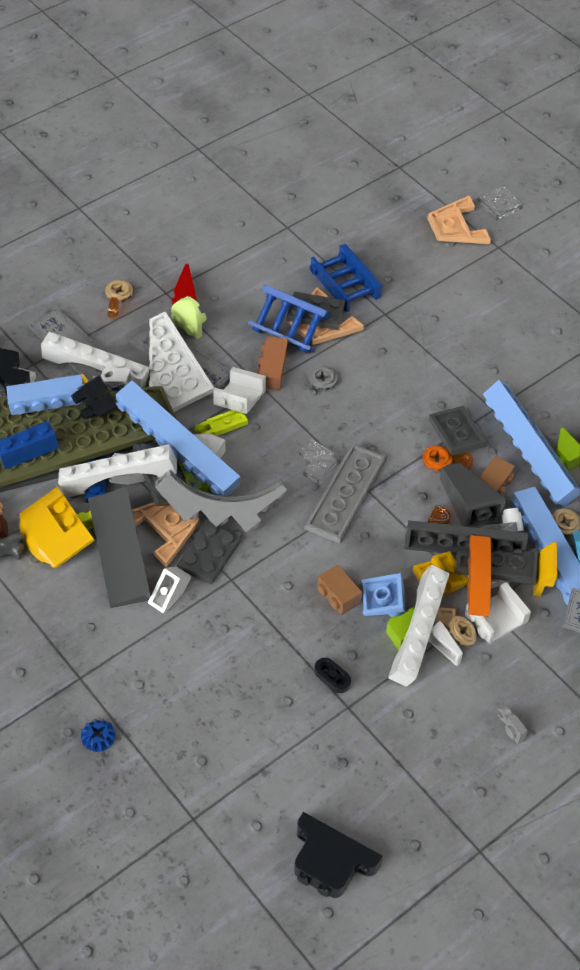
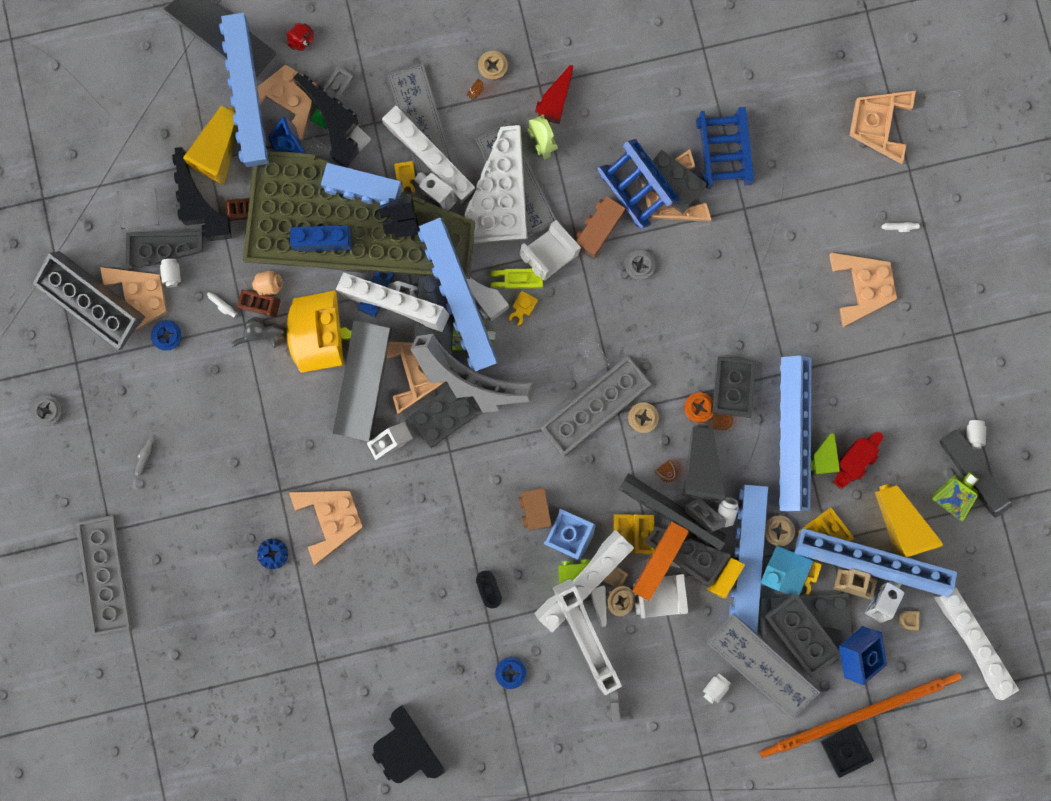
camera: 30 degrees right, 30 degrees up
medium nougat brick [479,456,515,496] -> none
none -> light nougat wing [289,491,363,565]
none -> blue gear [495,657,526,689]
none -> yellow plate [509,291,538,327]
none -> white arch [552,579,622,695]
none -> tan gear [628,403,659,433]
none -> light nougat wing [829,253,897,327]
none -> white piece [881,222,920,232]

